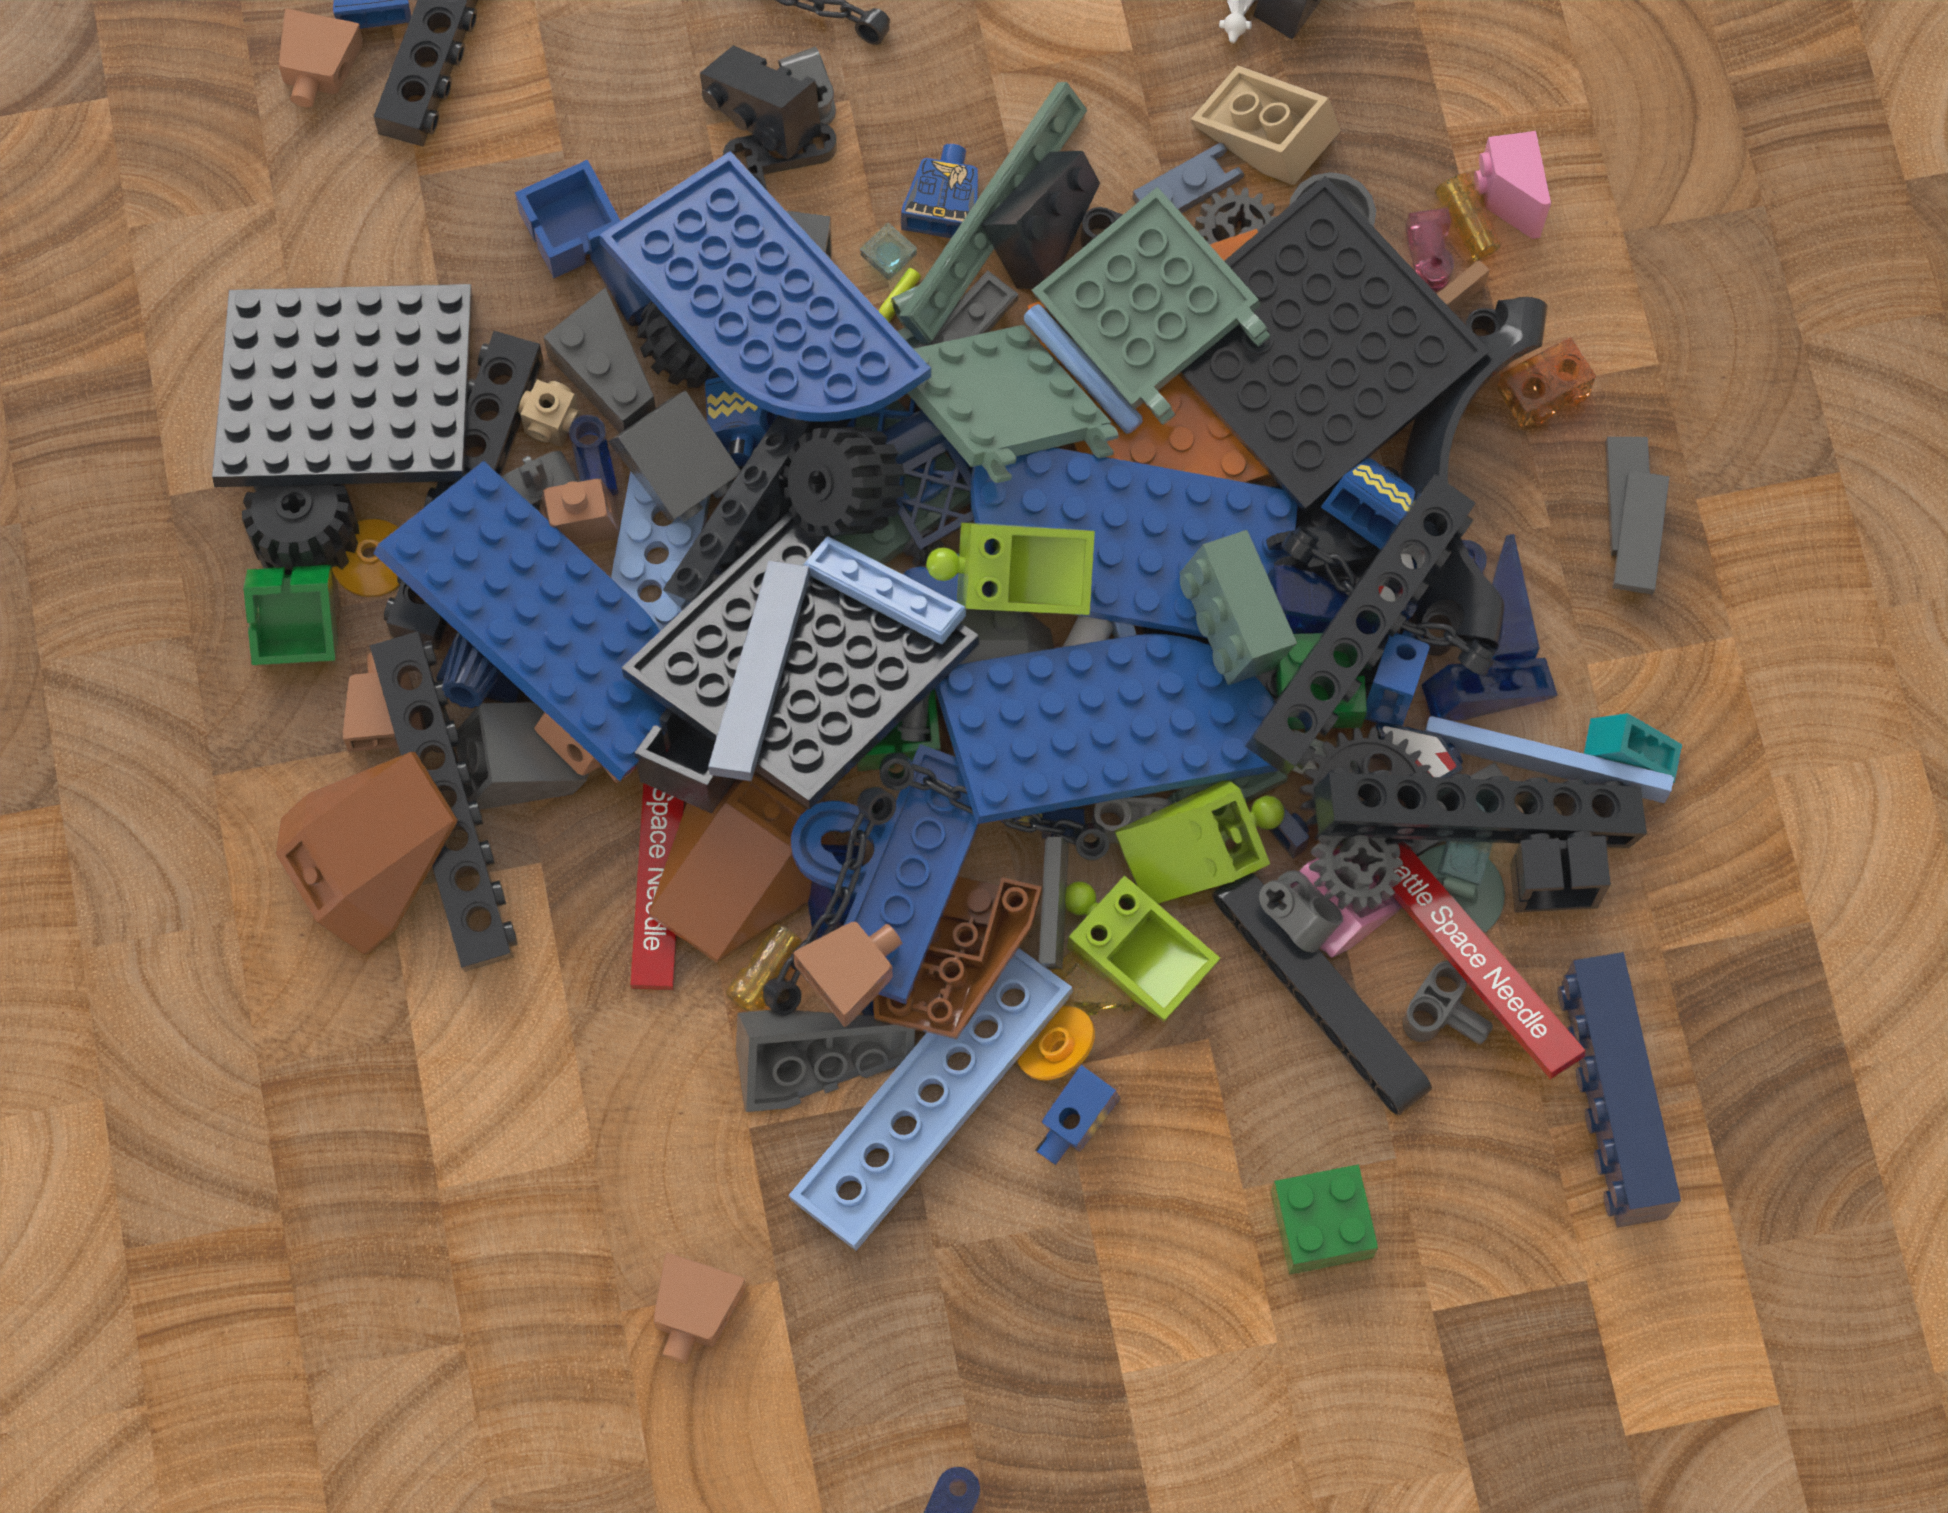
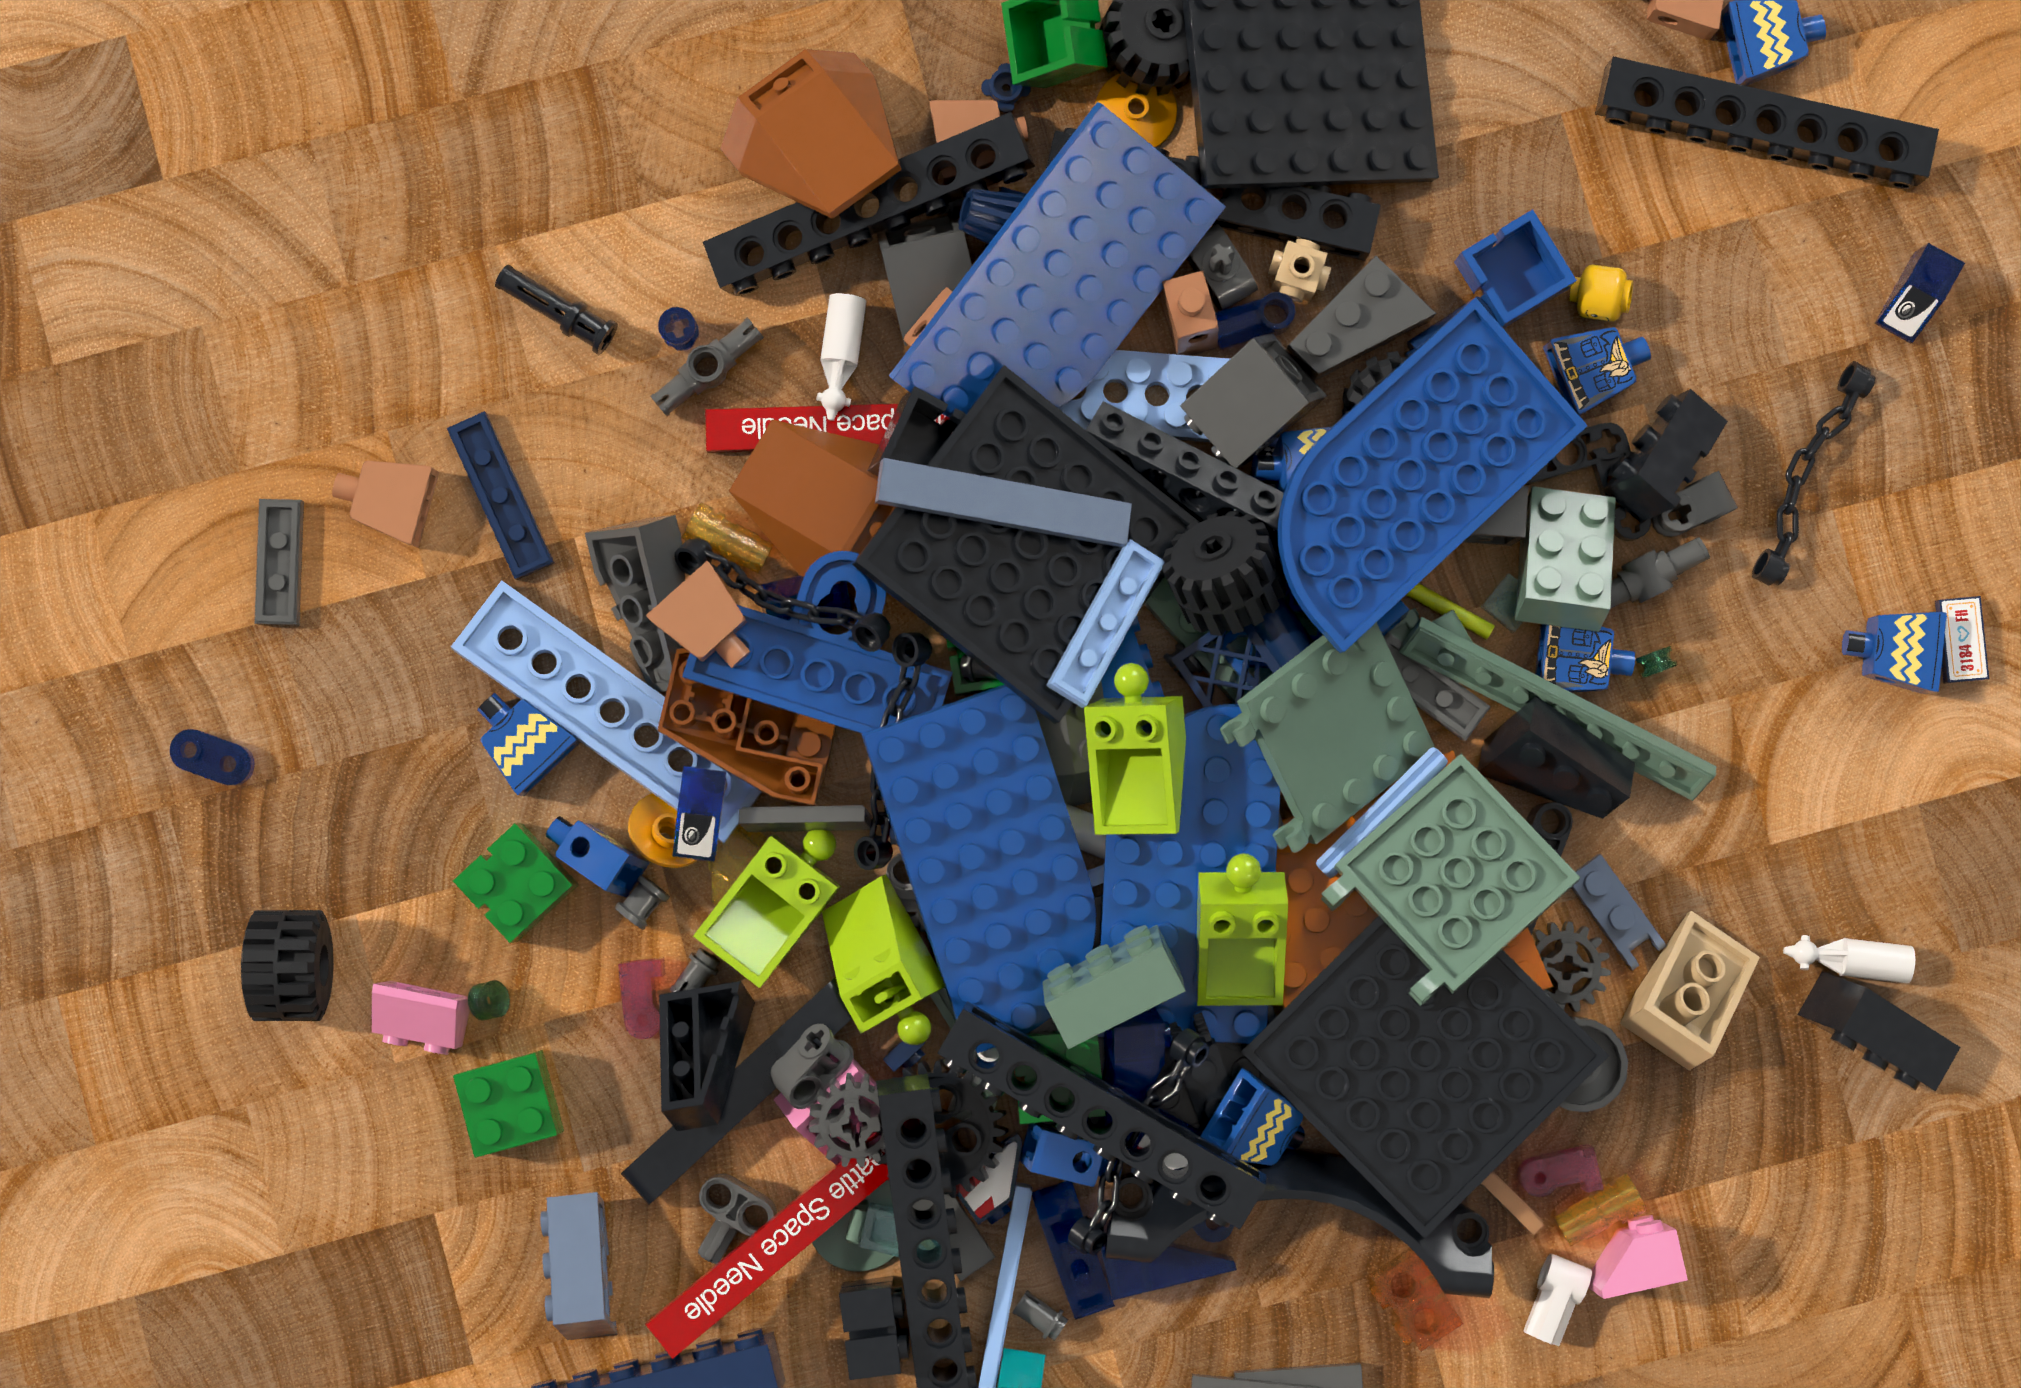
camera: 85 degrees right, 15 degrees up
none -> black wheel [241,910,334,1021]
none -> dark grey tile [254,499,304,626]
none -> bright pink slope [372,981,472,1055]
none -> dark blue tile [447,411,555,580]
none -> green piece [453,823,579,943]
none -> clear green bush [468,980,510,1021]
none -> blue torso [477,693,581,796]
none -> black pin [495,265,618,355]
none -> sand blue wedge [540,1192,617,1340]
none -> dark grey bush [615,874,670,930]
none -> clear pink leg [618,957,666,1039]
none -> dark grey pin [650,317,764,417]
none -> clear blue bush [658,307,699,351]
none -> black wedge [659,981,755,1131]
none -> dark grey pin [670,948,720,992]
none -> clear blue slope [672,766,726,862]
none -> white wheel [816,293,867,421]
none -> dark blue plate [981,63,1031,113]
none -> dark grey pin [1012,1290,1069,1341]
none -> lime slope [1197,853,1288,1006]
none -> brick [1515,486,1616,632]
none -> white piece [1523,1253,1592,1346]
none -> torso [1543,327,1651,416]
none -> yellow head [1570,265,1633,321]
none -> dark grey pin [1610,537,1710,609]
none -> clear green bush [1635,646,1678,678]

